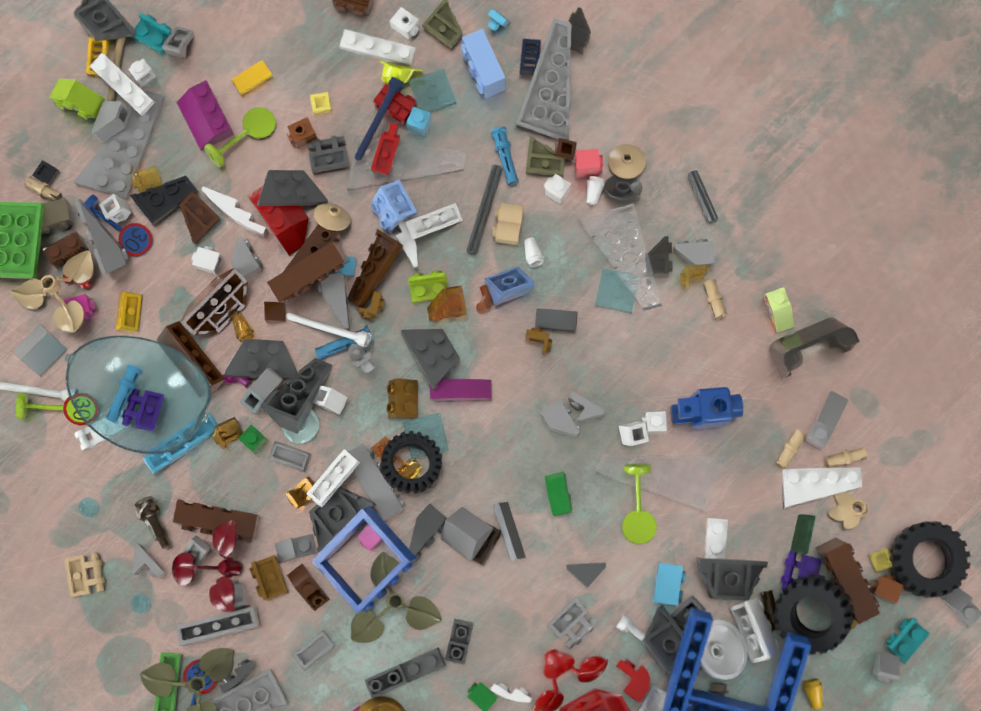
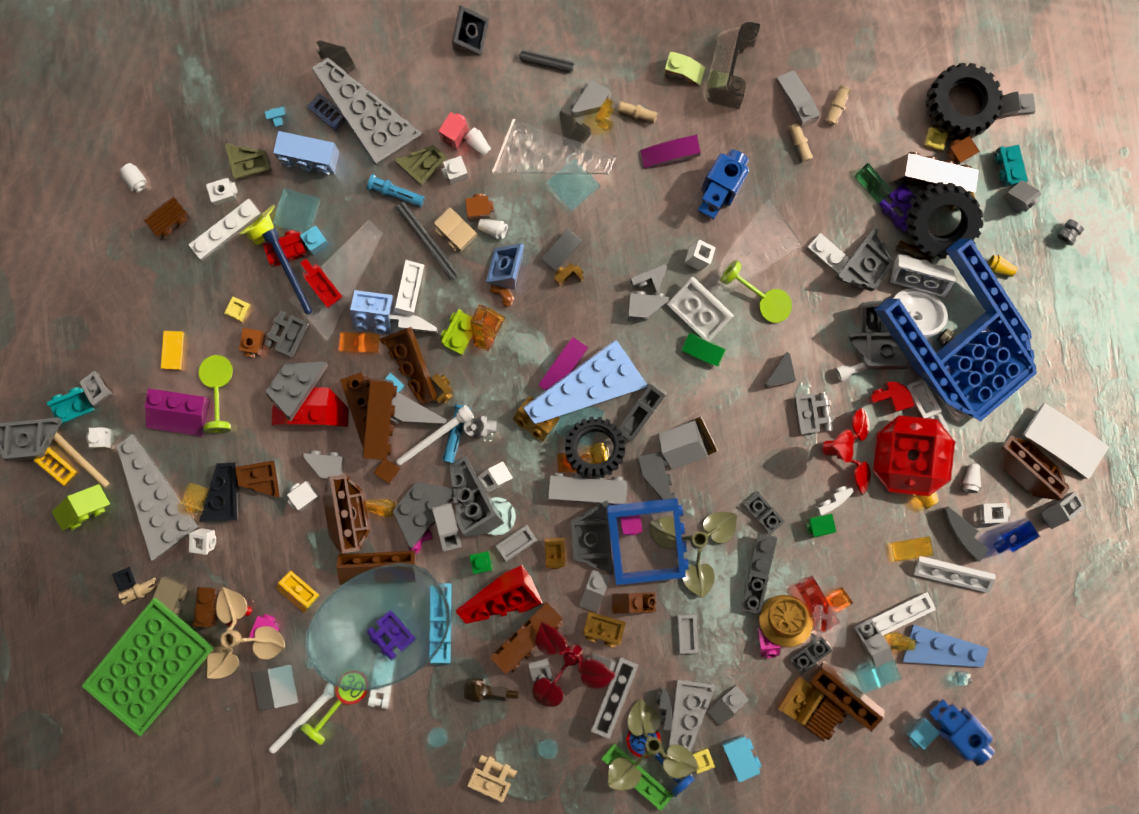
camera: 55 degrees left, 5 degrees up
light grey wedge [75,199,129,275] -> none
blue piece [78,194,152,256] -> none
white plate [90,53,155,116] -> none
light grey slope [91,101,131,143] -> none
dark azure pin [105,364,143,423] -> none
light grey slope [133,544,167,579] -> none
white slope [201,187,268,239] -> none
pearl gold bracket [212,417,244,449] -> none
white plate [306,449,360,507] -> none
tan dish [313,203,351,231] -> none
dark grey wing [401,329,460,390] -> none
dark grey tile [493,502,526,561] -> none
reddish brown slope [555,138,577,161] -> none
dark grey dish [604,175,642,200] -> none
tan dish [608,144,646,179] -> none
white brick [642,411,667,435] -> none
medium azure brick [653,563,686,606] -> none
white wing [782,467,862,509] -> none
tan plate [829,493,868,529] -> none
none -> clear orange slope [339,331,380,353]
none -> black slope [452,6,489,55]
none -> red wedge [456,565,542,624]
none -> dark orange brick [465,194,494,221]
none -> light blue wing [523,340,648,424]
none -> dark grey slope [618,382,668,442]
none -> magenta slope [640,135,701,169]
none -> white tile [666,276,734,341]

